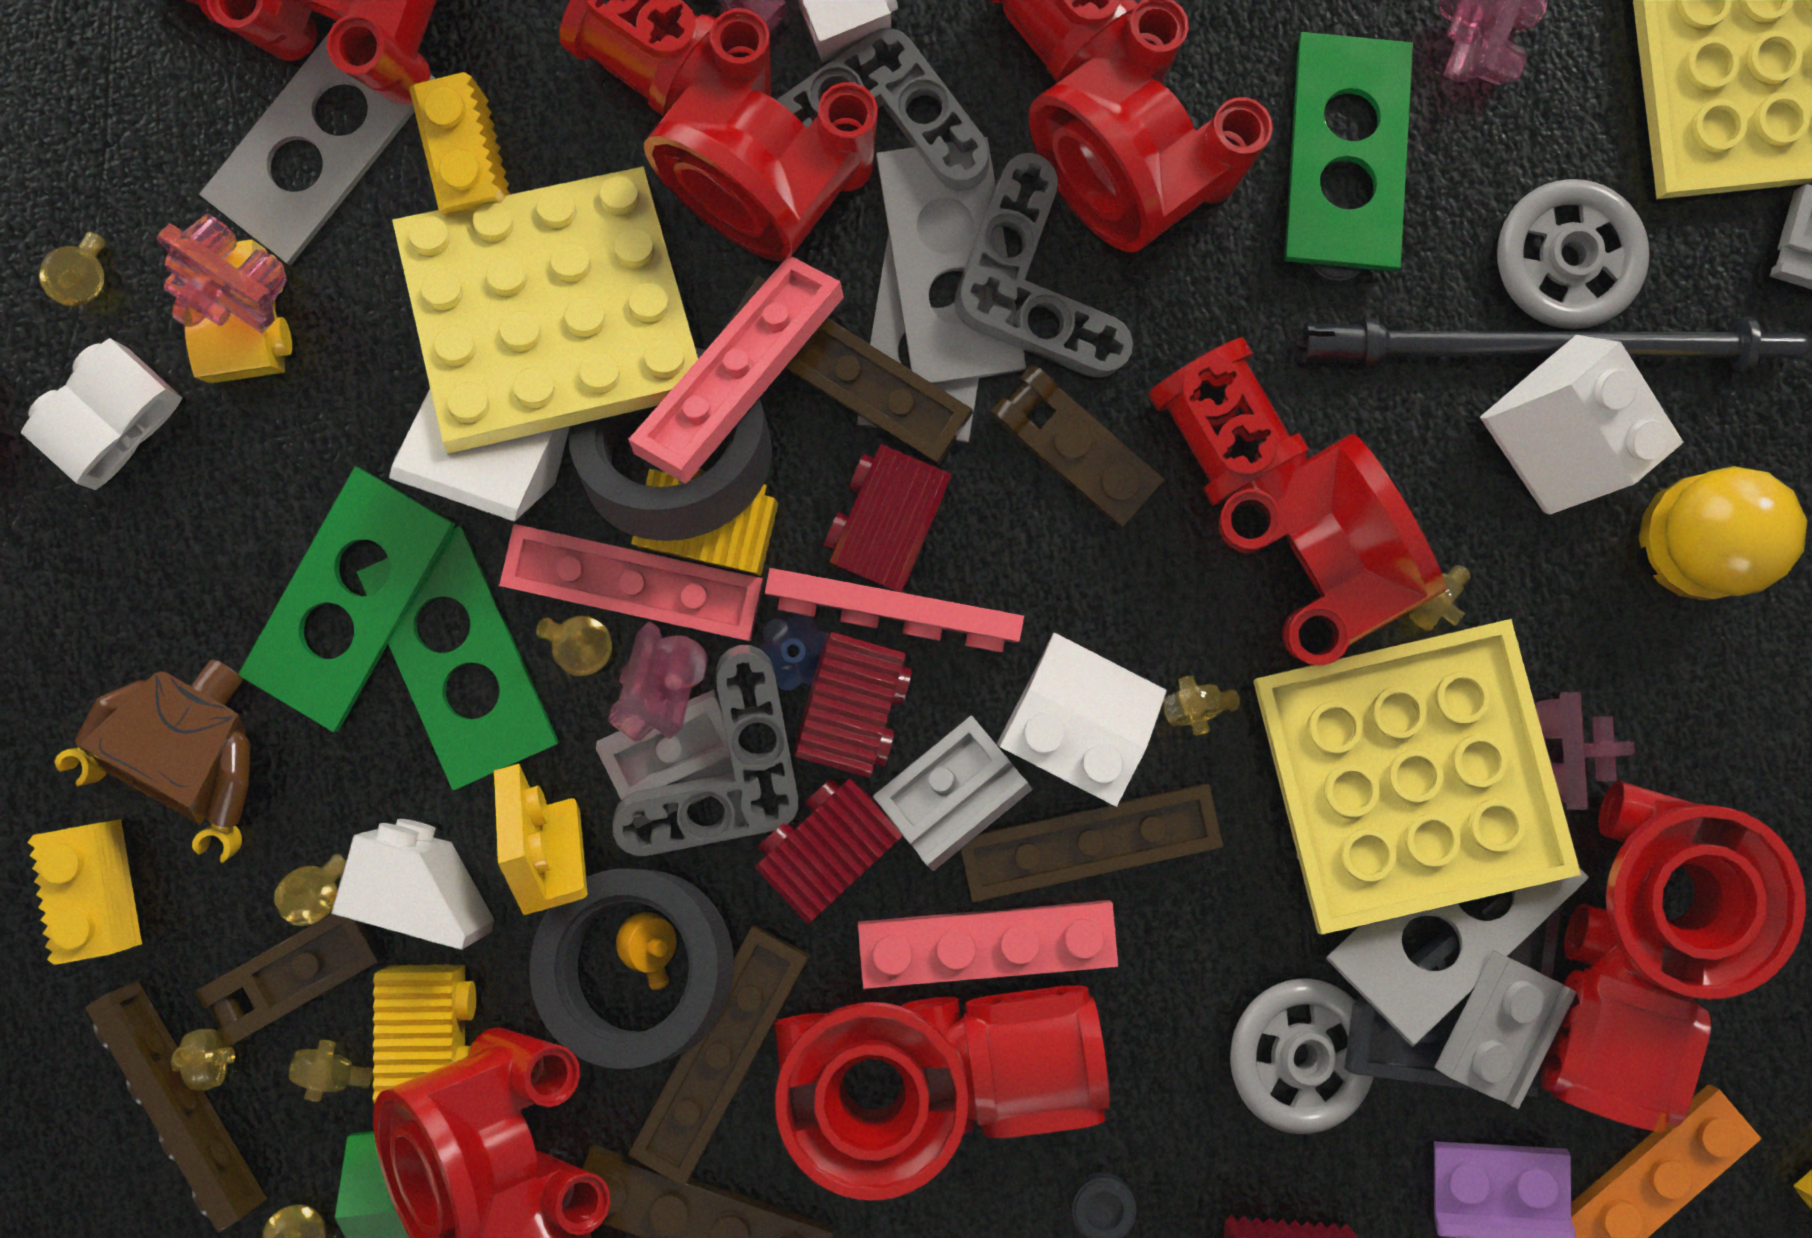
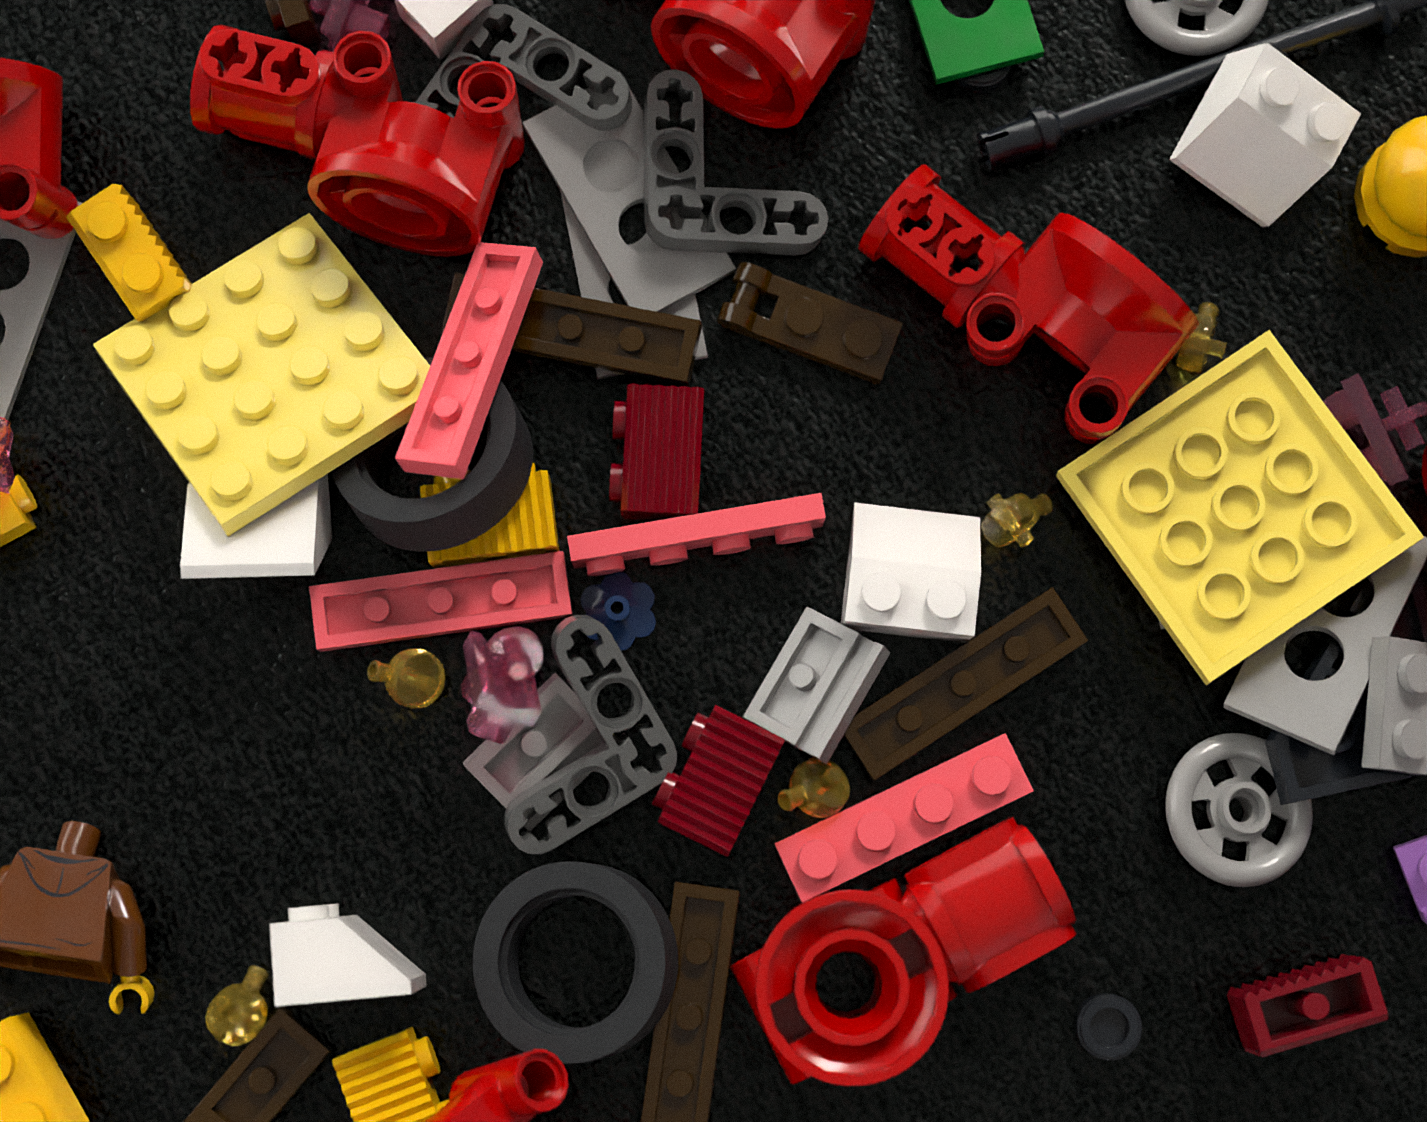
camera: 25 degrees left, 5 degrees down
green piece [238,466,455,732] -> none
green piece [357,525,559,791] -> none
yellow bracket [494,764,587,915] -> none
light orange piece [616,912,677,990] -> none
dark red brick [792,632,911,778] -> none
none -> clear yellow piece [778,757,850,818]

